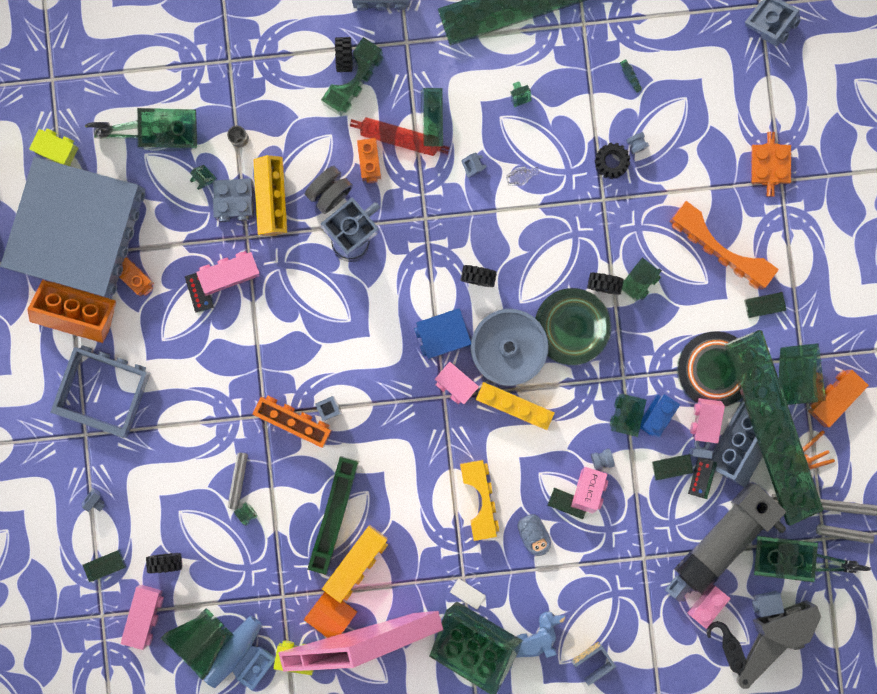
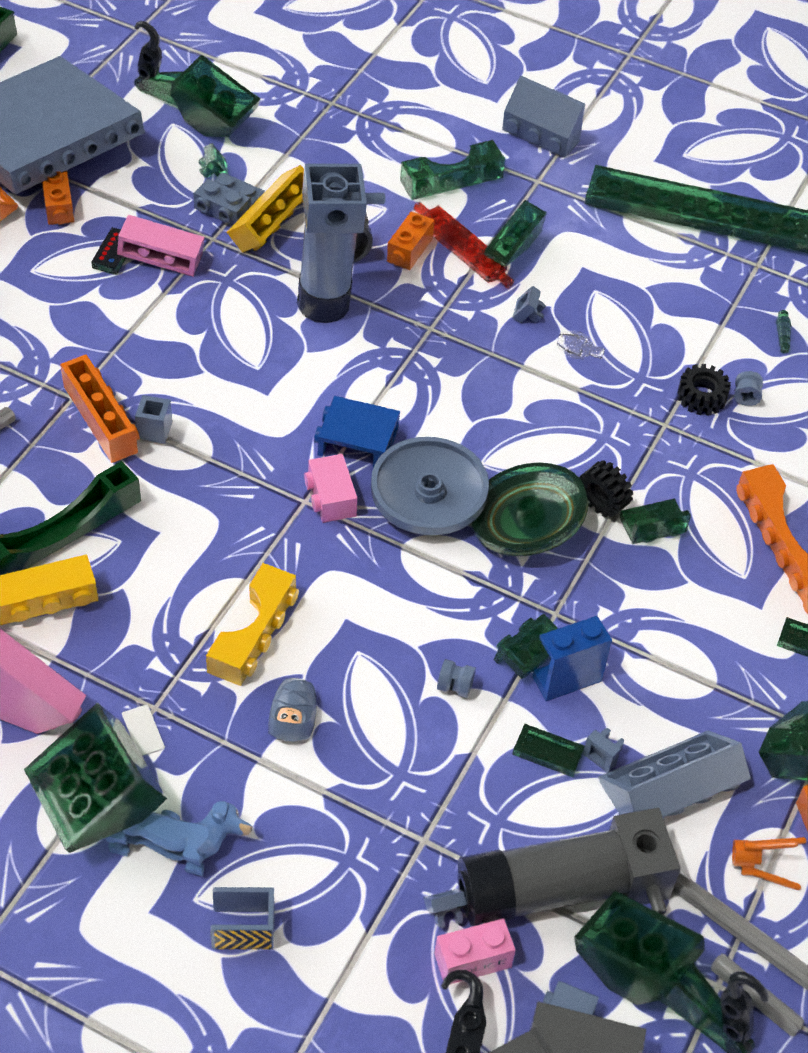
camera: 30 degrees right, 35 degrees down
neon yellow brick [29,128,78,166] -> none
dark grey wheel [227,125,249,148] -> none
black tyre [335,37,353,72] -> none
black tyre [460,265,497,287] -> none
yellow arch [475,382,555,430] -> none
clear green tile [510,81,532,107] -> none
clear green tile [547,487,586,520] -> none
bright pink brick [571,467,608,514] -> none
dish [677,331,755,407] -> none
black tile [688,457,717,499] -> none
bright pink brick [690,398,725,443] -> none
clear green plate [724,330,824,526] -> none

